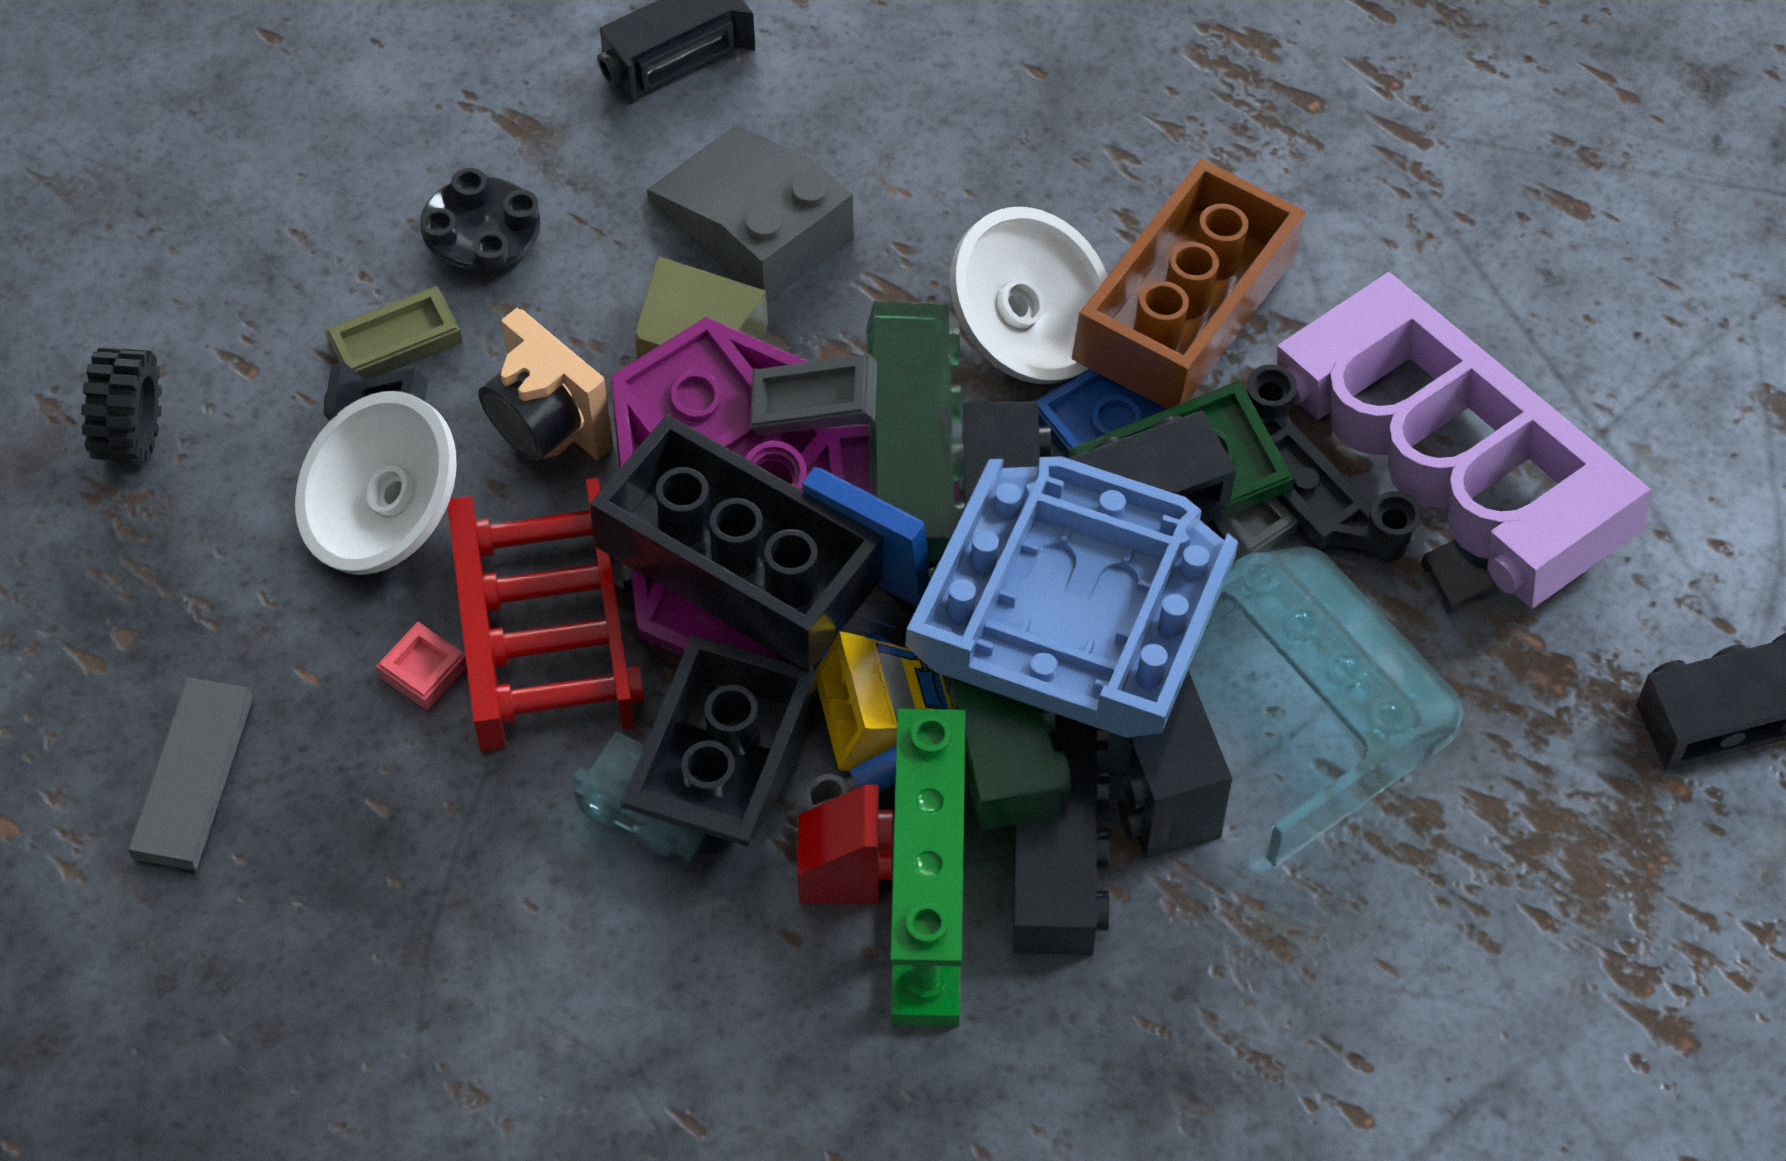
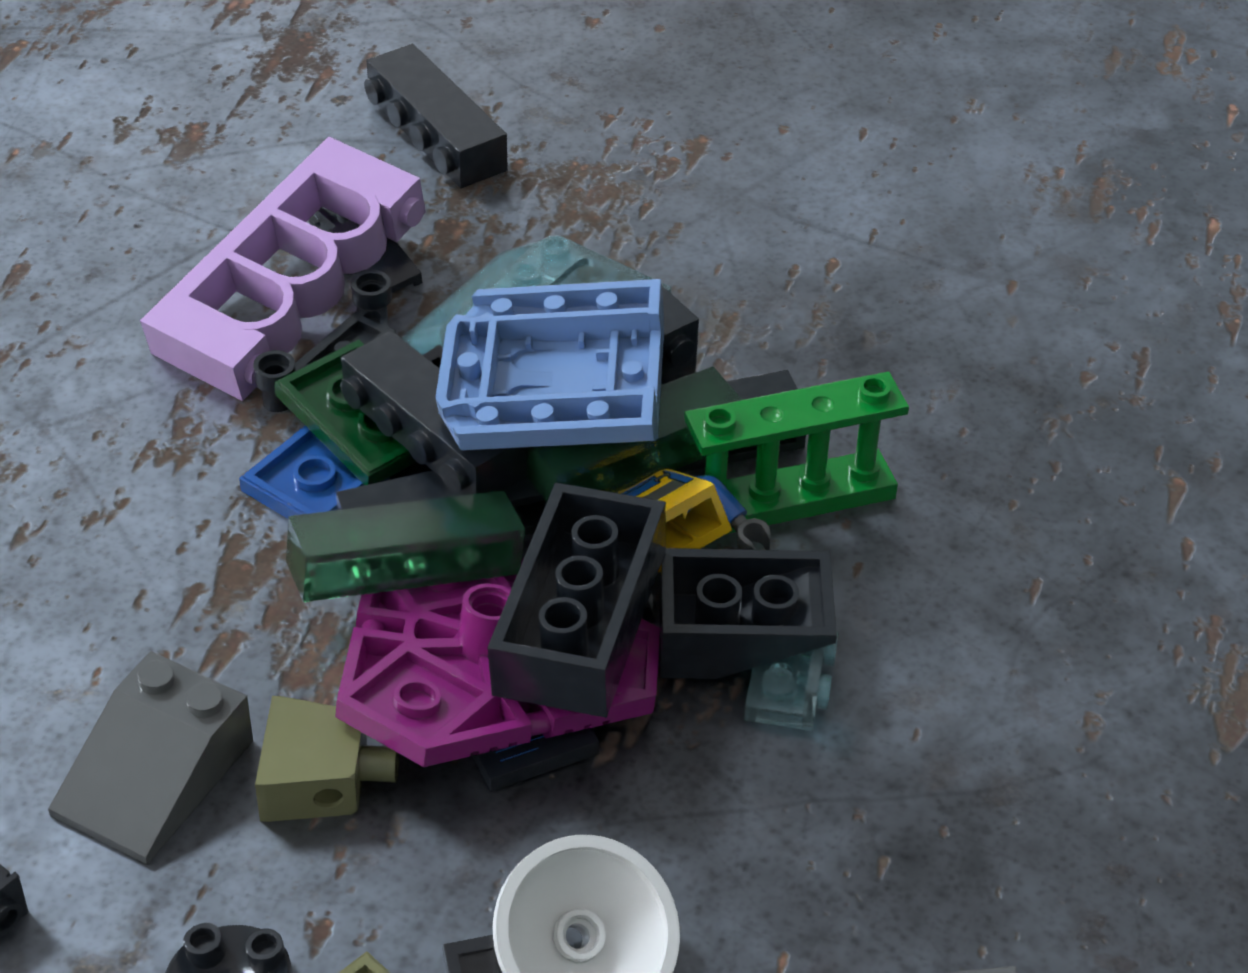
camera: 110 degrees left, 15 degrees down
coral tile [376,622,467,711] -> none
red fence [447,478,645,752] -> none
piece [478,308,613,461] -> none
dark grey tile [750,354,877,436] -> none
red slope [797,785,893,904] -> none
blue tile [802,467,932,607] -> none
white dish [950,207,1108,384] -> none
dark orange brick [1071,158,1306,409] -> none

